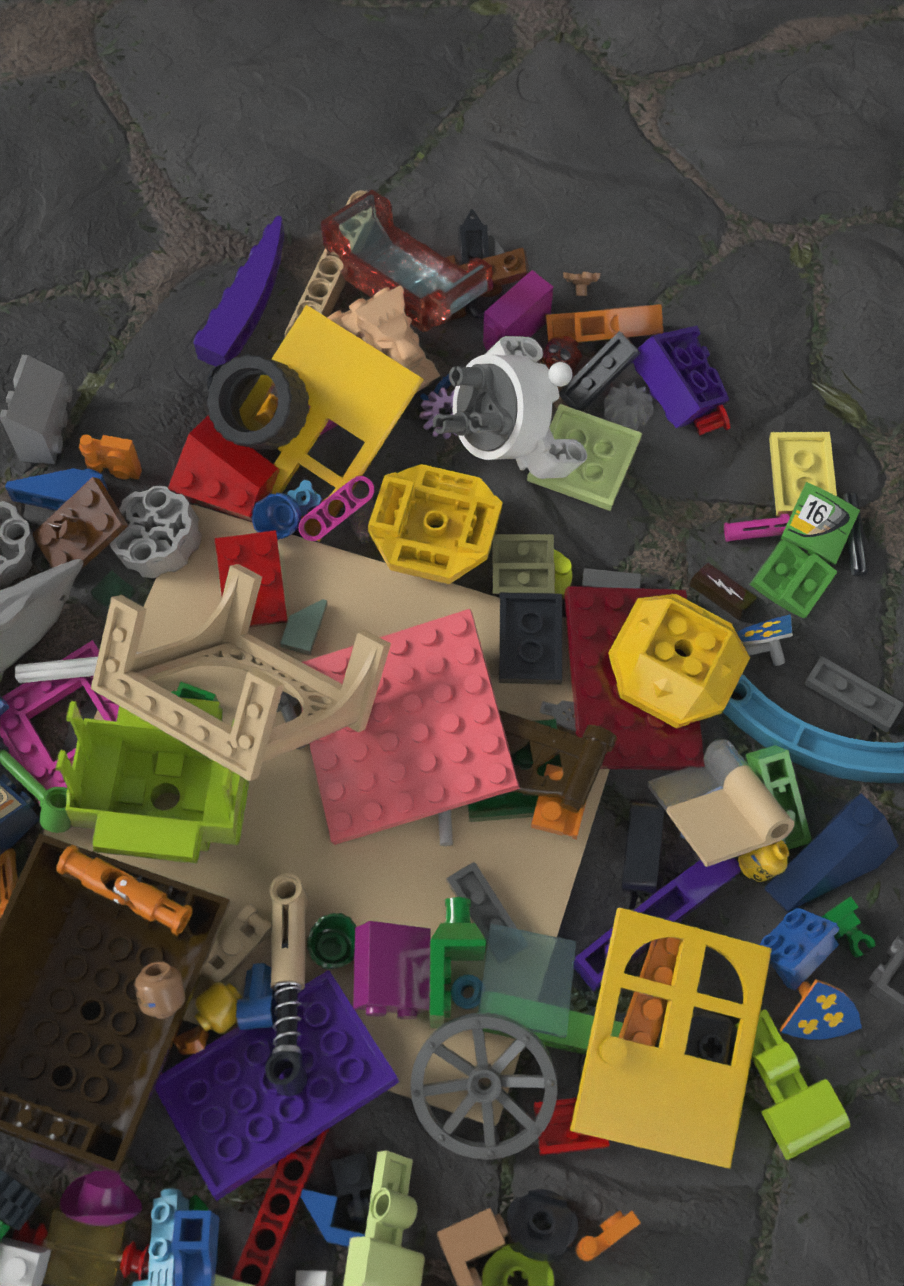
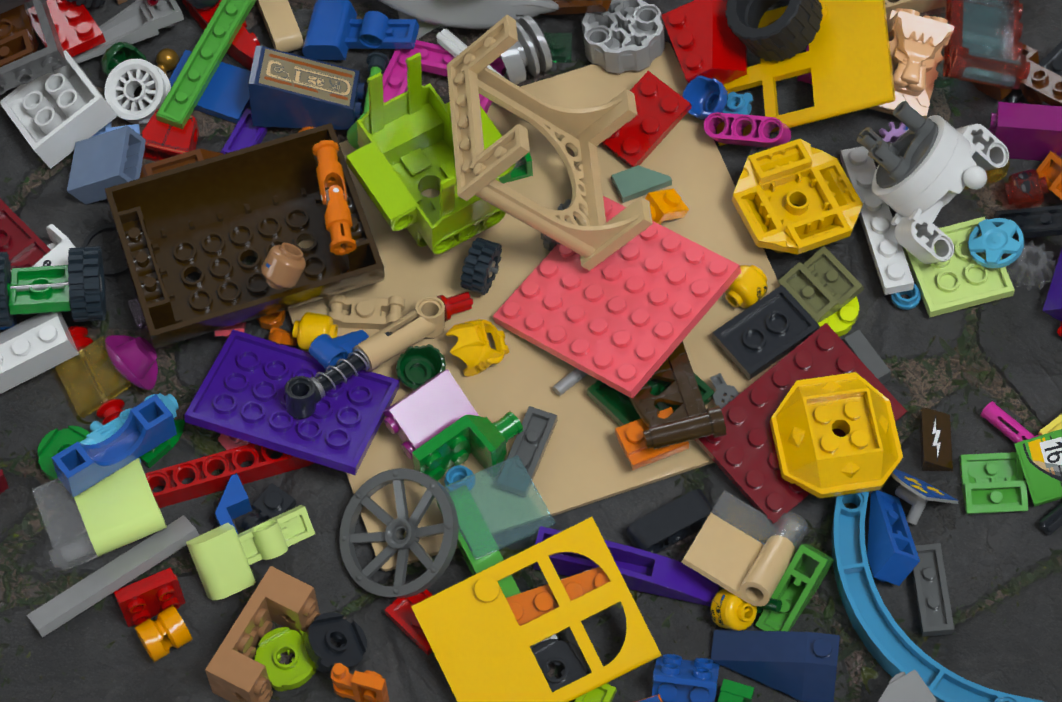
camera: 55 degrees right, 5 degrees down
none -> red piece [437,292,473,321]
none -> yellow helmet [445,319,509,377]
none -> black wheel [460,237,502,295]
none -> light grey wheel [498,15,553,85]
none -> light orange bracket [645,188,689,225]
none -> yellow head [725,265,768,309]
none -> white plate [840,146,914,295]
none -> blue slope [867,490,920,586]
none -> dark azure plate [891,284,921,310]
none -> medium azure wheel [968,218,1024,268]

